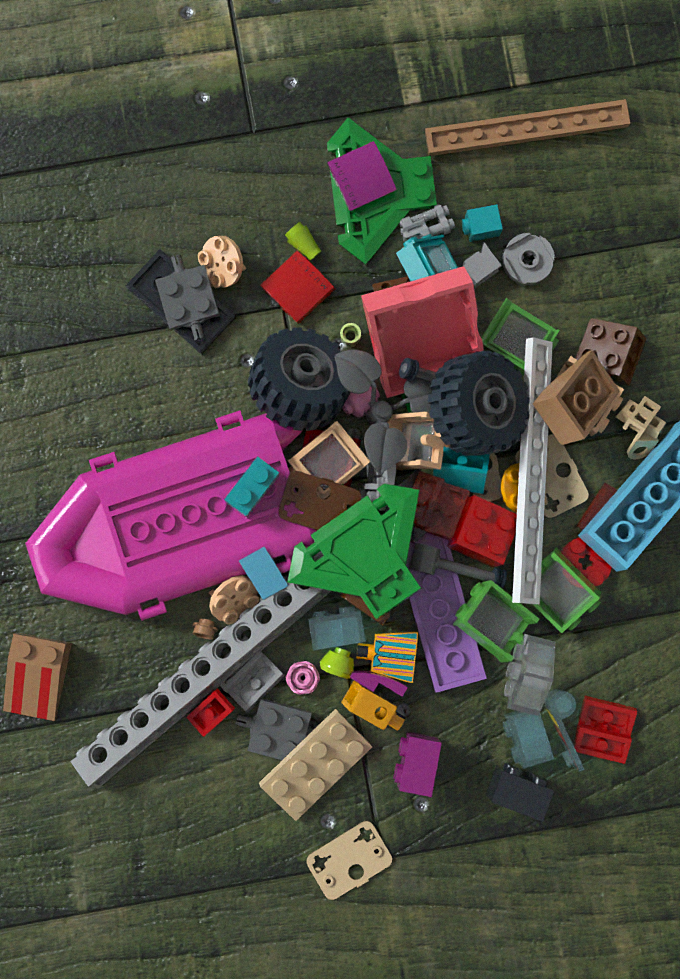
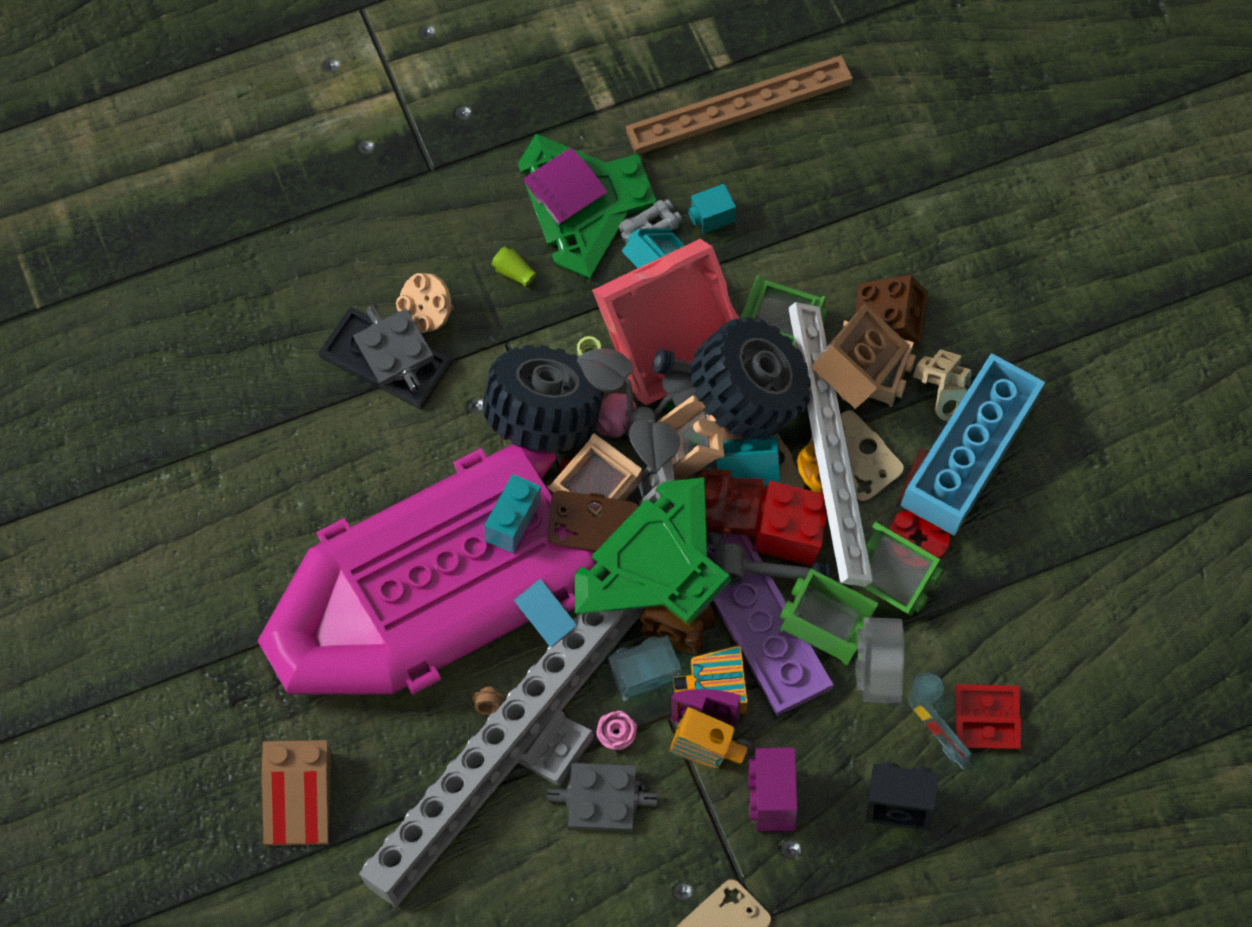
camera: 10 degrees left, 20 degrees down
red slope [186,688,235,737] -> none
light nougat plate [209,575,259,625] -> none
tan plate [259,709,372,821] -> none
red slope [260,251,335,324] -> none
lime cone [320,647,354,679] -> none
light grey window [462,243,501,289] -> none
light grey plate [502,233,555,286] -> none
clear light blue brick [502,706,554,769] -> none

